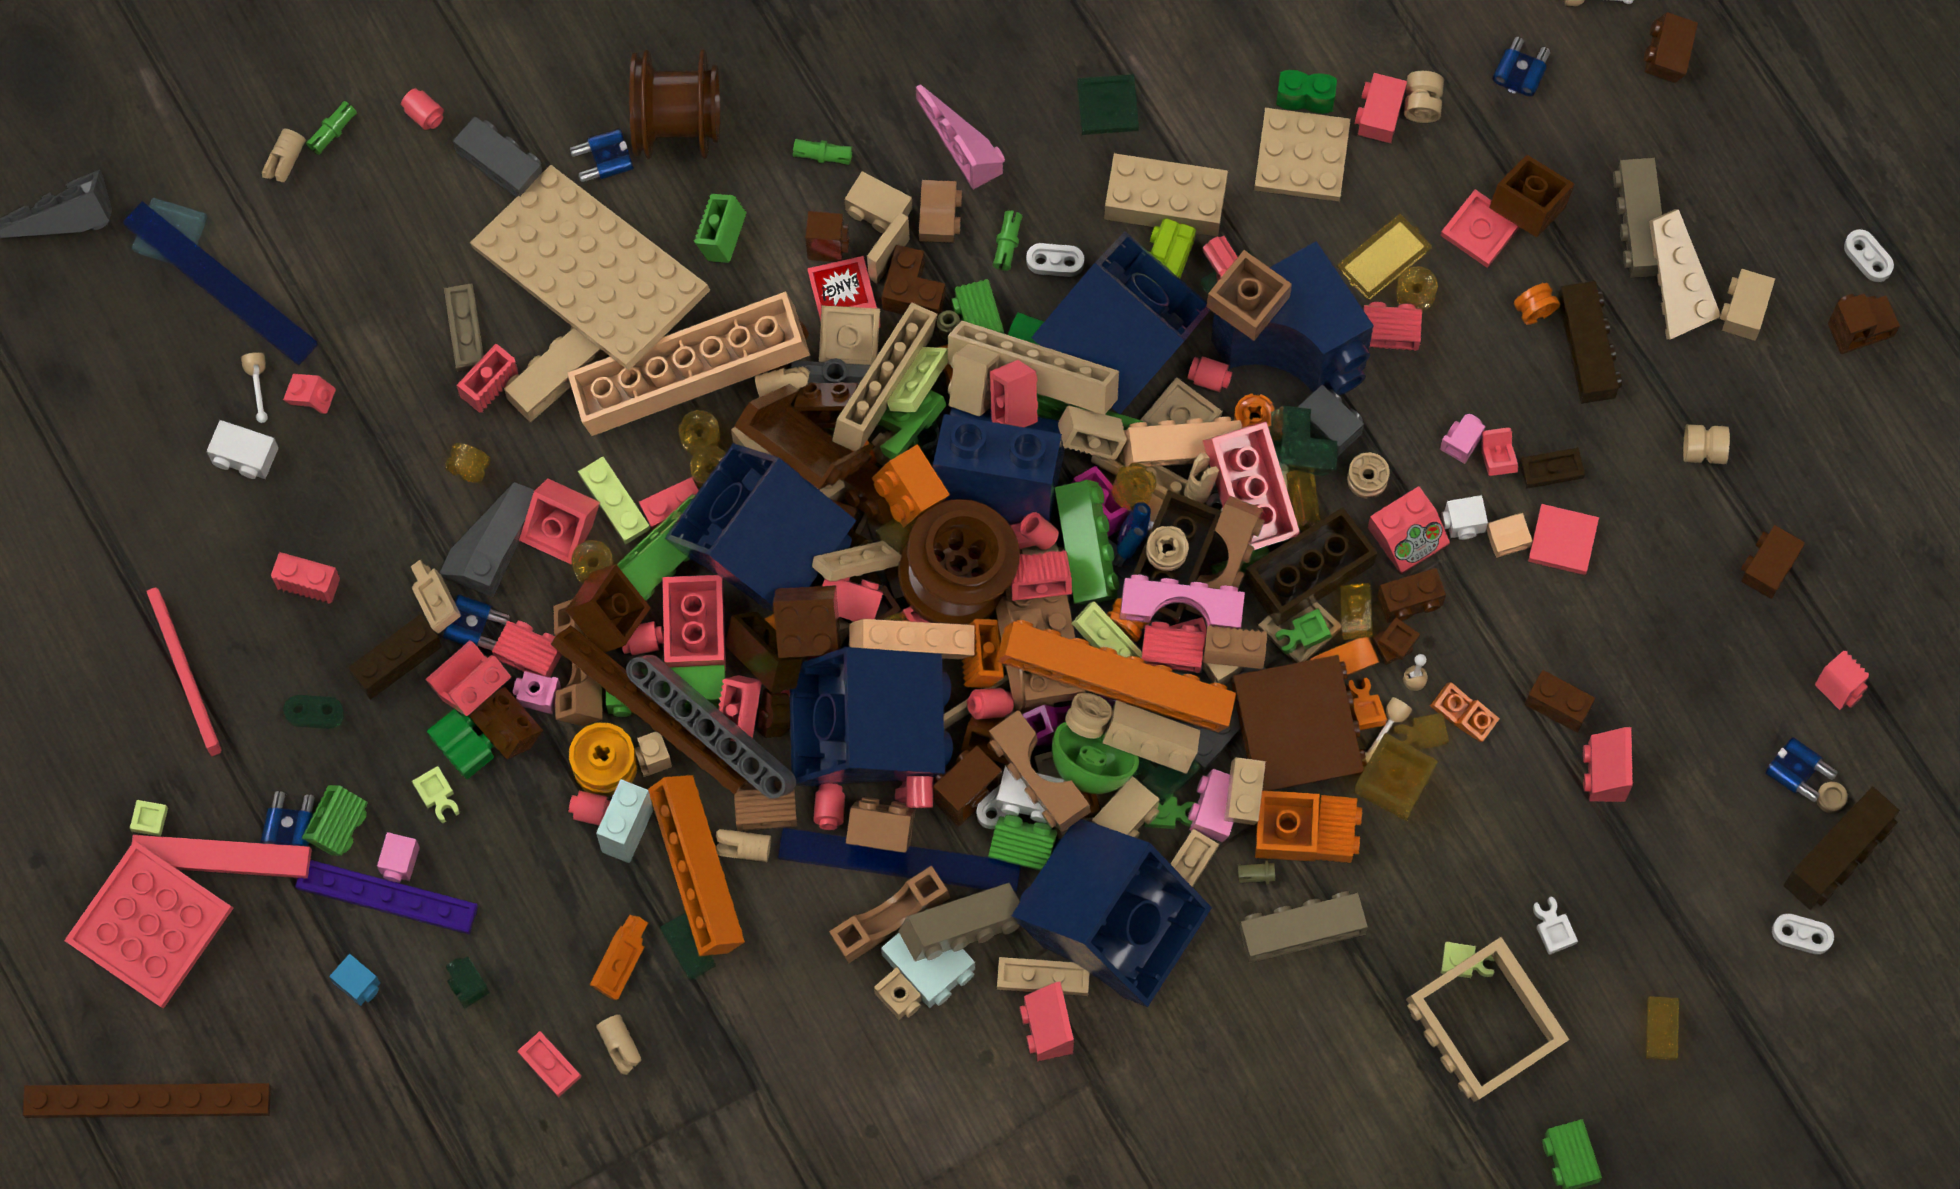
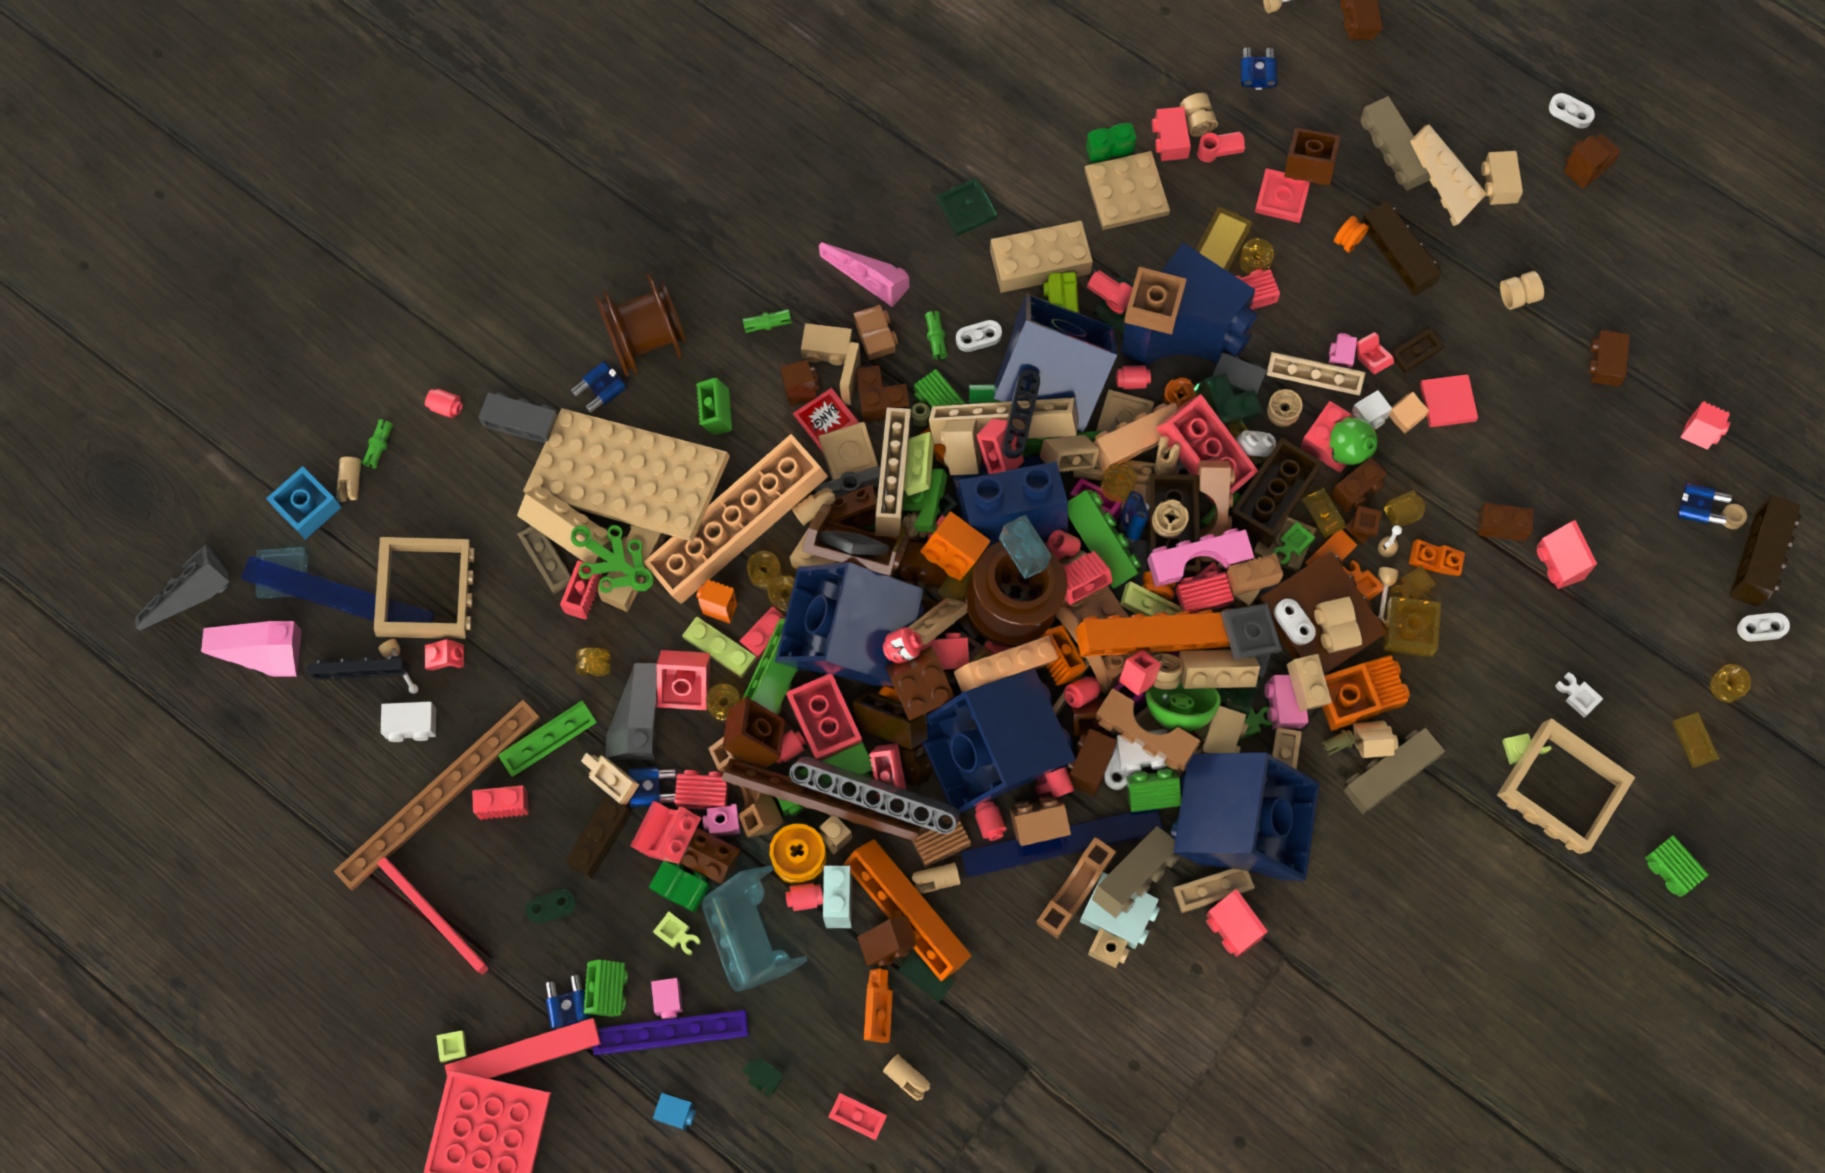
camera: 20 degrees left, 0 degrees up
none -> bright pink wedge [201,621,302,677]
none -> dark azure brick [266,466,341,540]
none -> black plate [306,656,410,680]
none -> medium nougat plate [334,700,541,891]
none -> tan window [374,537,475,639]
none -> bright green plate [498,701,597,777]
none -> tan brick [517,486,614,564]
none -> bright green plant [571,525,653,593]
none -> orange brick [696,579,738,624]
none -> clear light blue windscreen [702,865,808,992]
none -> dark grey tile [818,531,889,555]
none -> reddish brown brick [857,916,918,968]
none -> coral head [883,627,922,664]
none -> clear light blue brick [999,515,1052,579]
none -> black beam [1001,369,1040,459]
none -> coral brick [1119,650,1161,696]
none -> coral piece [1197,132,1245,163]
none -> dark grey tile [1220,603,1282,660]
none -> white plate [1236,430,1276,457]
none -> tan brick [1266,352,1366,396]
none -> white plate [1274,599,1315,645]
none -> tan brick [1314,597,1362,653]
none -> bright green cylinder [1329,417,1378,466]
none -> tan brick [1353,721,1398,758]
none -> clear yellow brick [1384,490,1425,527]
none -> clear yellow wheel [1710,664,1751,703]

